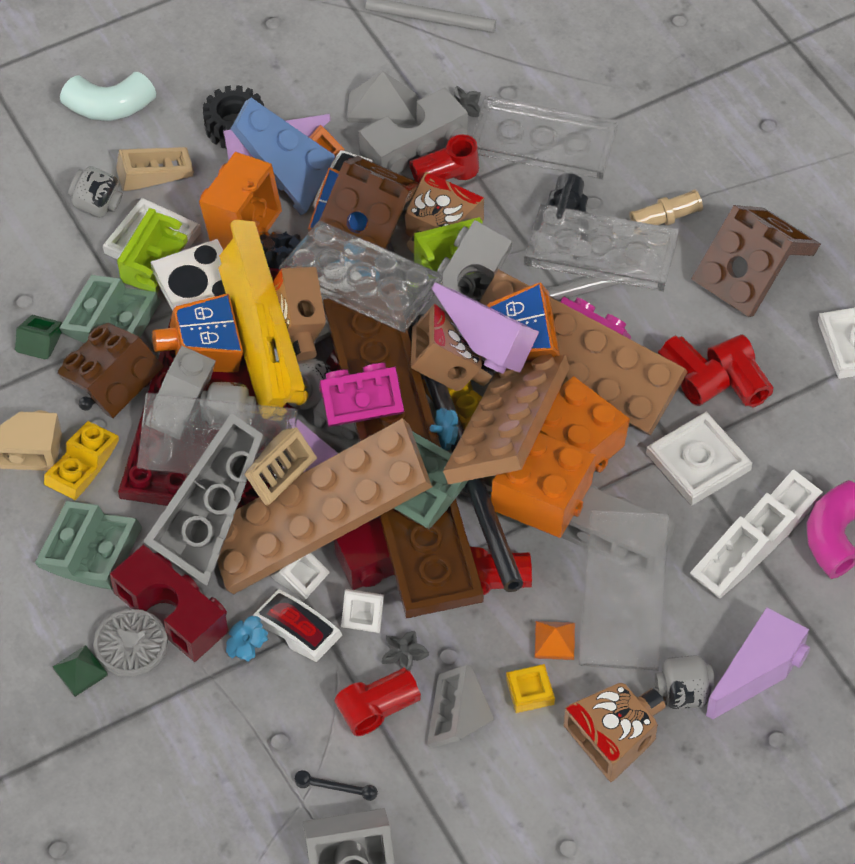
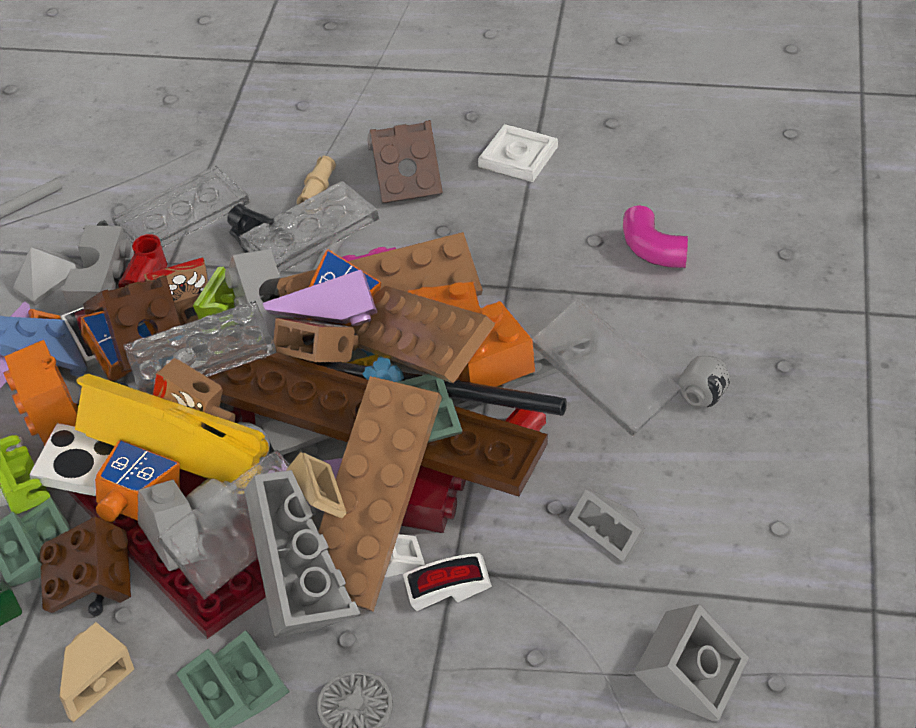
camera: 50 degrees left, 10 degrees down
yellow slope [44,421,119,500] -> none
dark red arch [109,544,228,663] -> none
dark azure plant [226,616,268,662] -> none
black hinge [295,770,378,801] -> none
dark pink bracket [319,363,404,427] -> none
red piece [334,667,421,736] -> none
white slope [341,589,384,633] -> none
dark grey plant [382,631,429,671] -> none
yellow tile [506,664,555,713] -> none
orange slope [535,621,575,660] -> none
medium nougat torso [564,683,666,783] -> none
white tile [646,411,752,506] -> none
red piece [658,335,730,406] -> none
white slope [690,469,824,598] -> none
lavender slope [706,607,810,719] -> none
red piece [707,334,774,408] -> none

